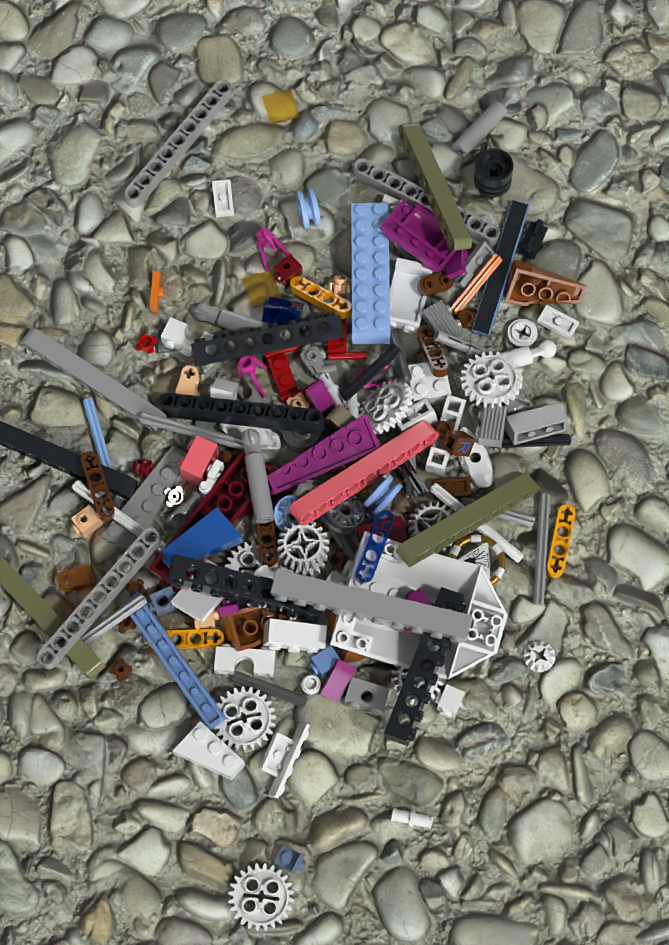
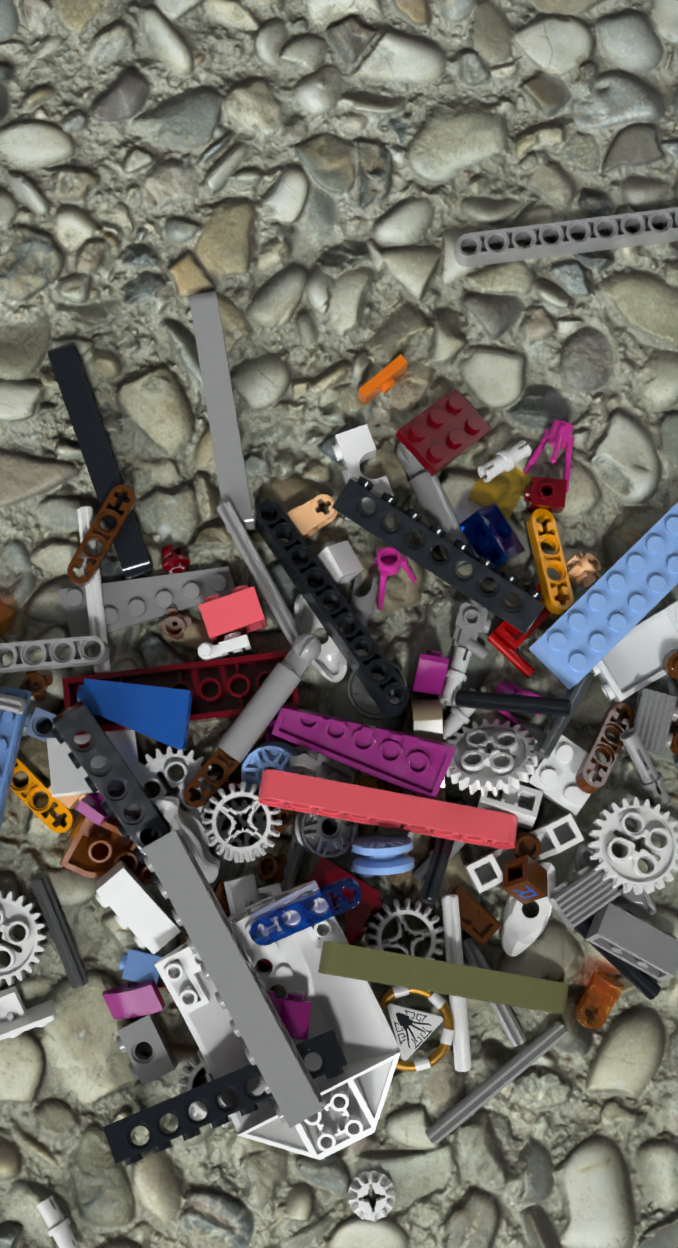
camera: 45 degrees right, 10 degrees up
light nougat brick [71,505,103,538] -> none
light blue axle [83,397,111,467] -> none
red plate [136,334,157,354] -> none
light grey piece [165,490,204,532] -> none
white plate [212,179,234,218] -> none
white arch [214,644,276,678] -> none
reddish brown plate [218,451,238,464] -> none
red plate [264,346,307,403] -> none
light nougat plate [287,392,309,408] -> none
light blue wheel [296,188,321,229] -> none
white plate [301,675,321,695] -> none
white brick [435,684,465,718] -> none
light orange beam [546,504,575,578] -> none
none -> dark red plate [395,388,492,477]
none -> white pin [477,440,532,483]
none -> clear orange piece [575,969,624,1029]

